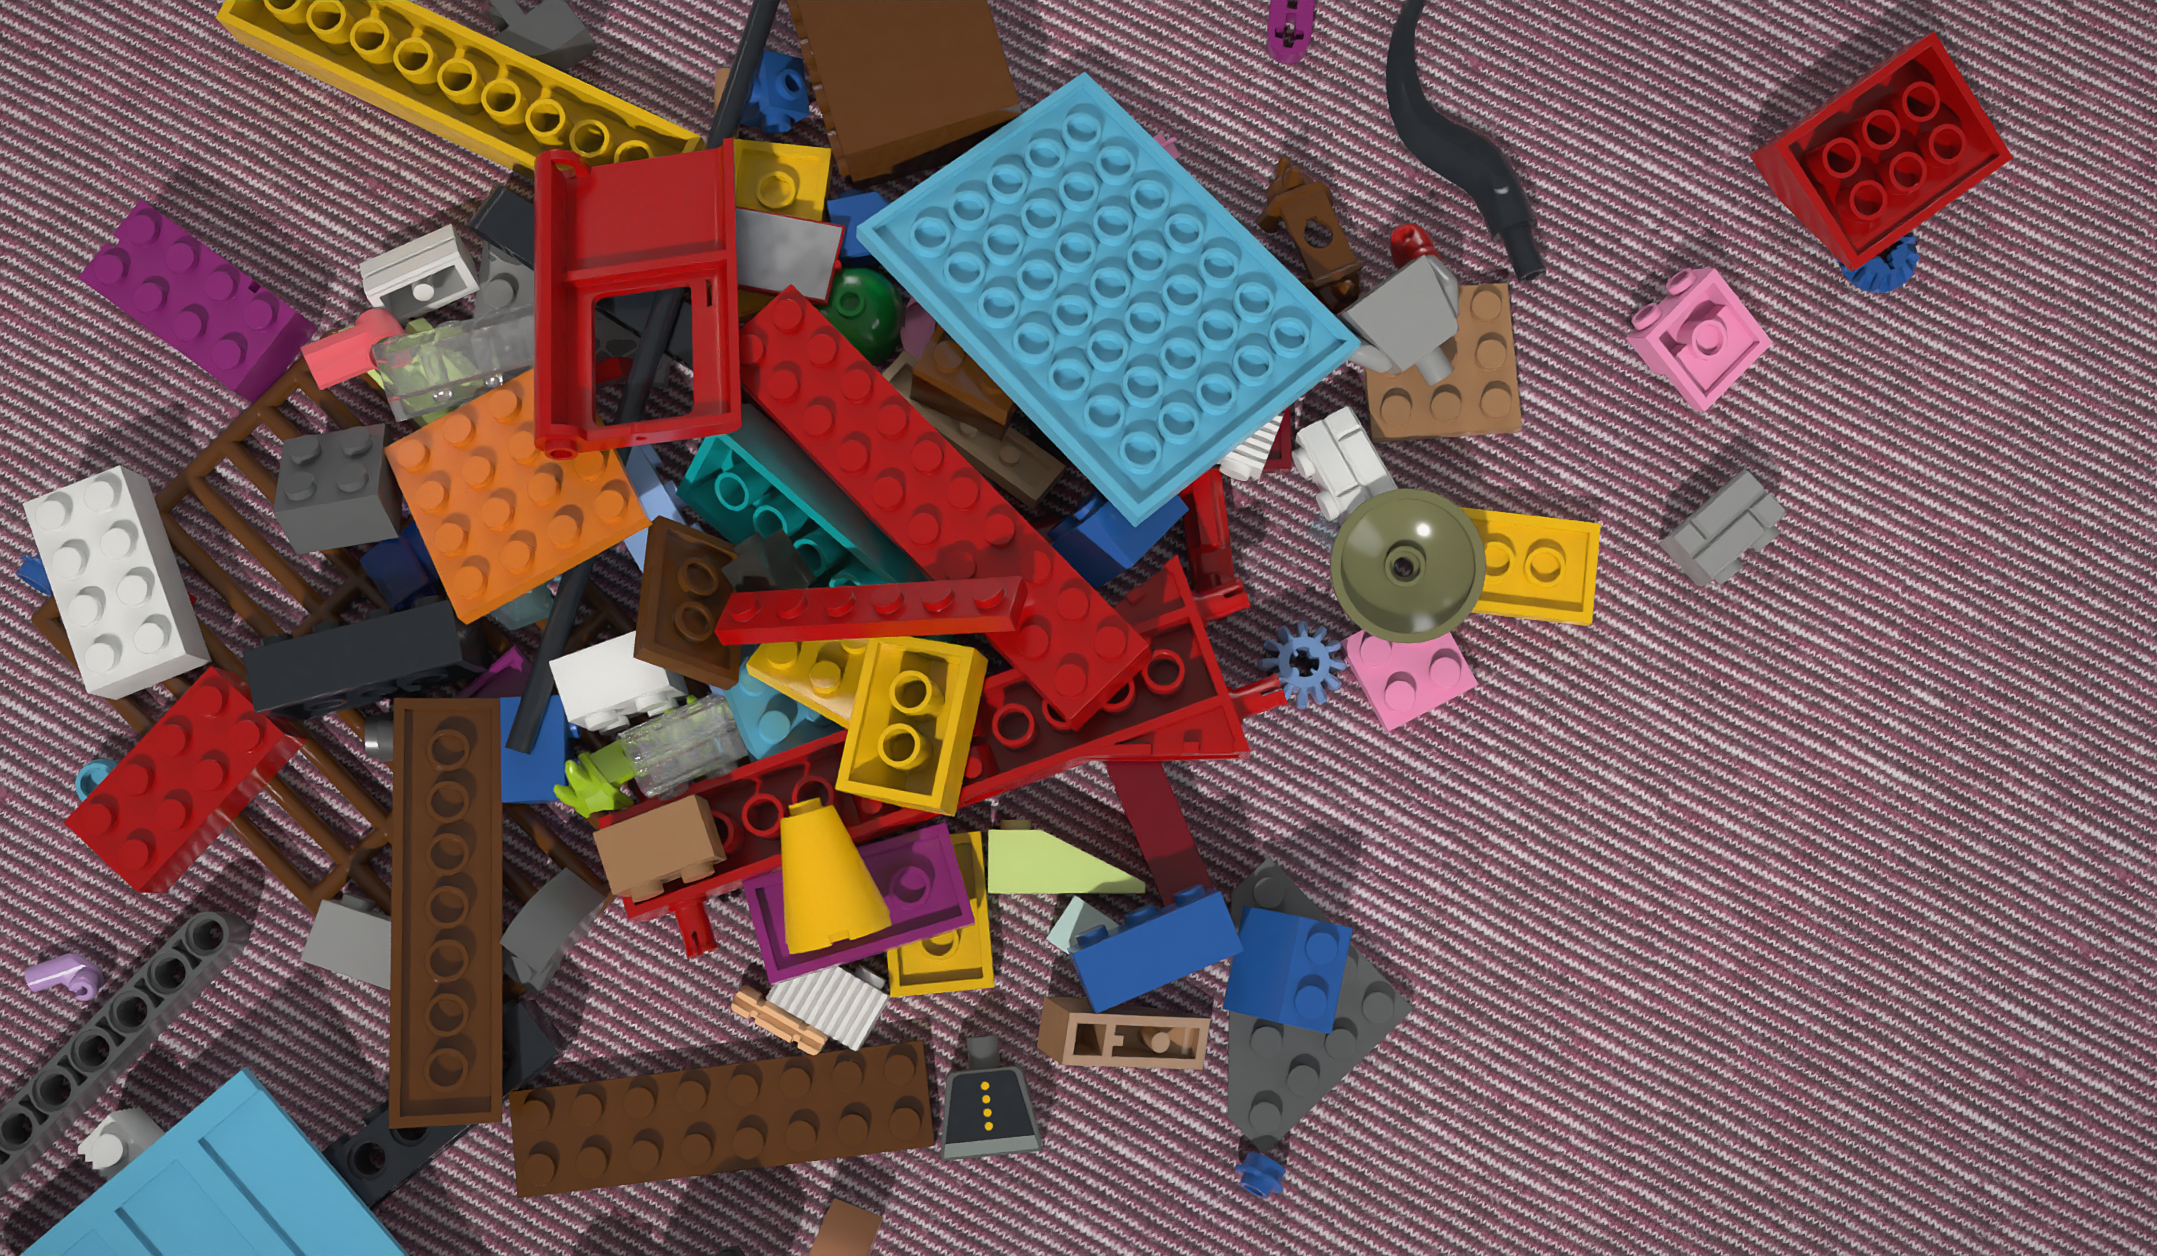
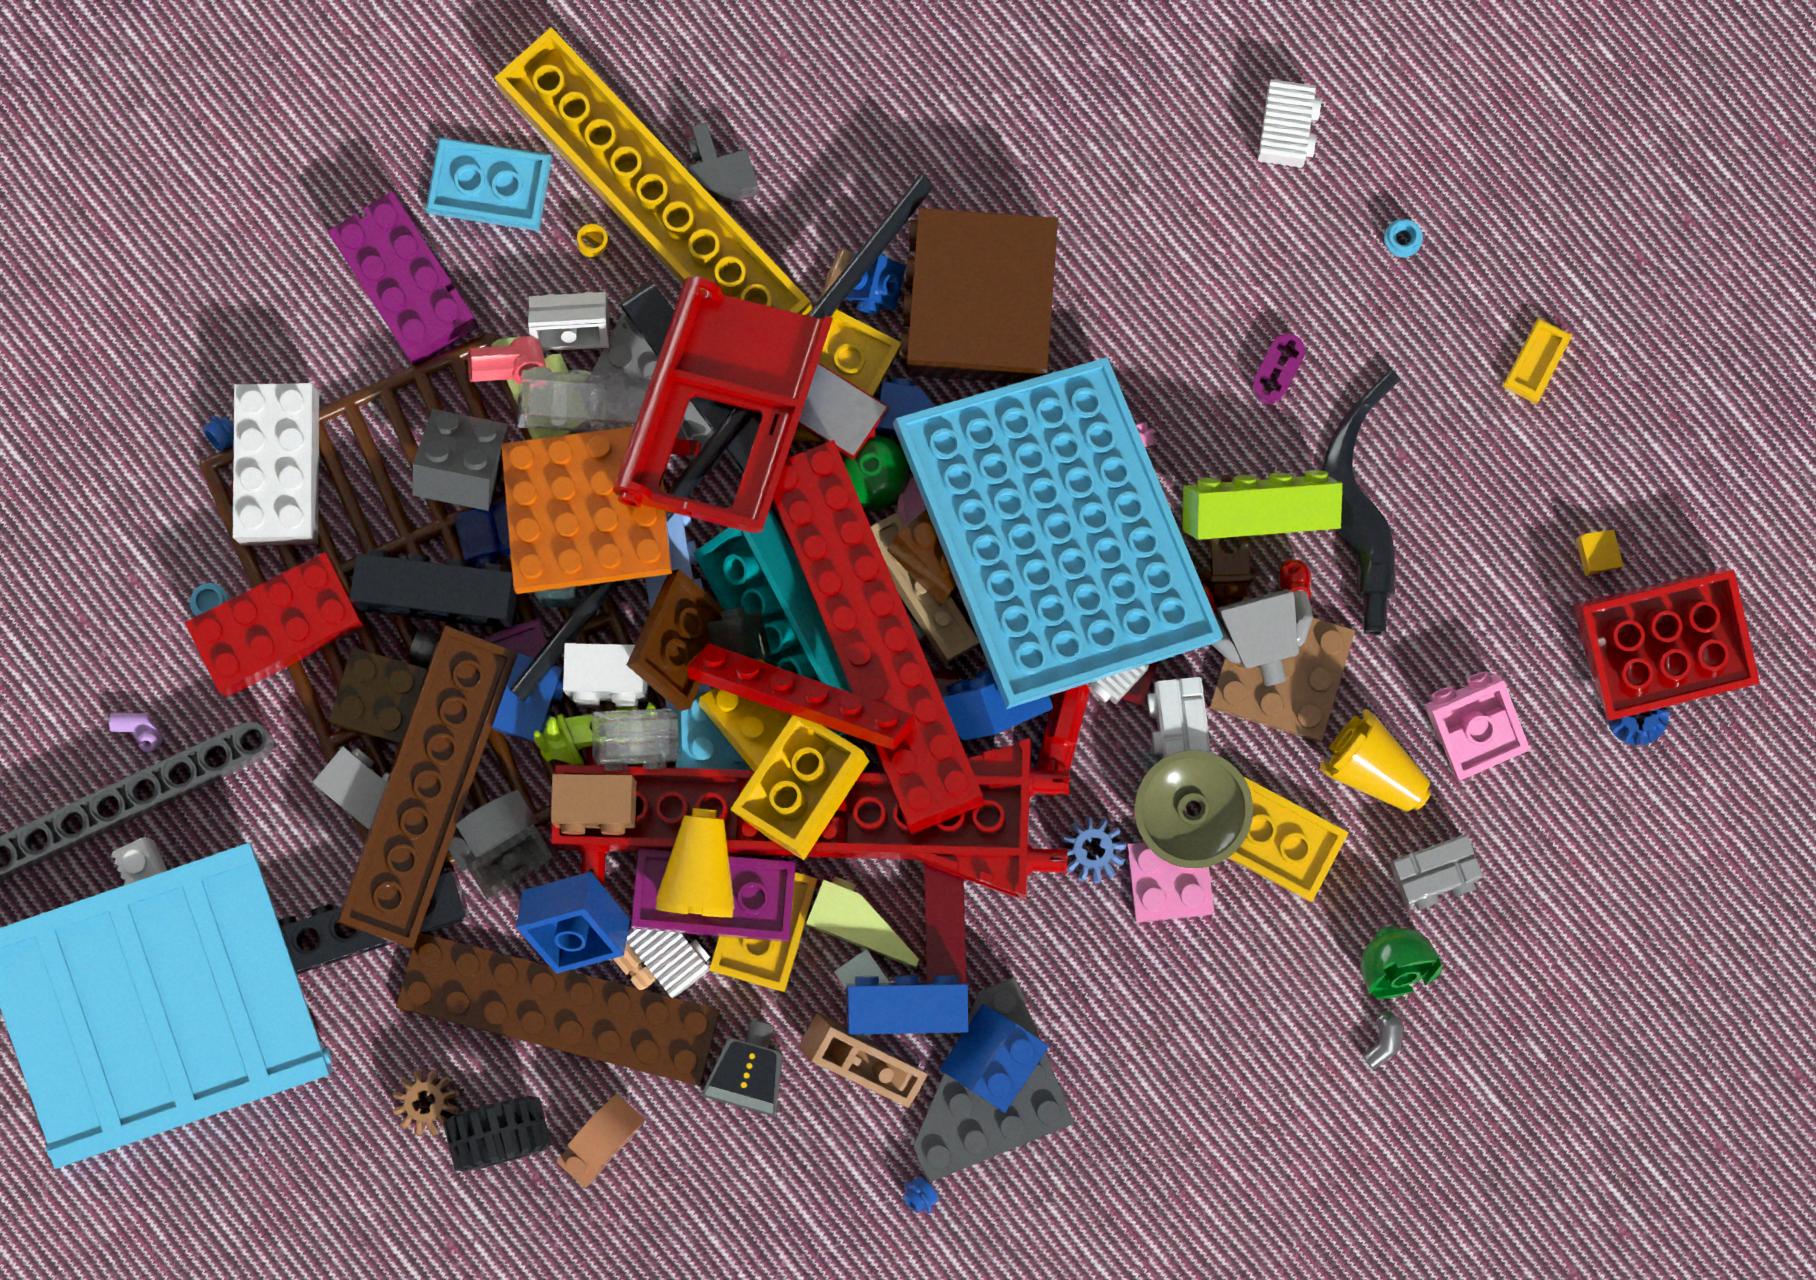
camera: 20 degrees right, 0 degrees up
none -> dark brown brick [328,647,427,746]
none -> medium azure tile [425,137,552,231]
none -> clear smoke brick [466,824,558,903]
none -> blue brick [516,872,630,974]
none -> yellow hinge [577,224,608,258]
none -> lime brick [1182,470,1343,540]
none -> yellow cone [1320,709,1431,812]
none -> green cylinder [1360,926,1443,999]
none -> flat silver arm [1362,1011,1404,1070]
none -> yellow slope [1576,530,1624,576]

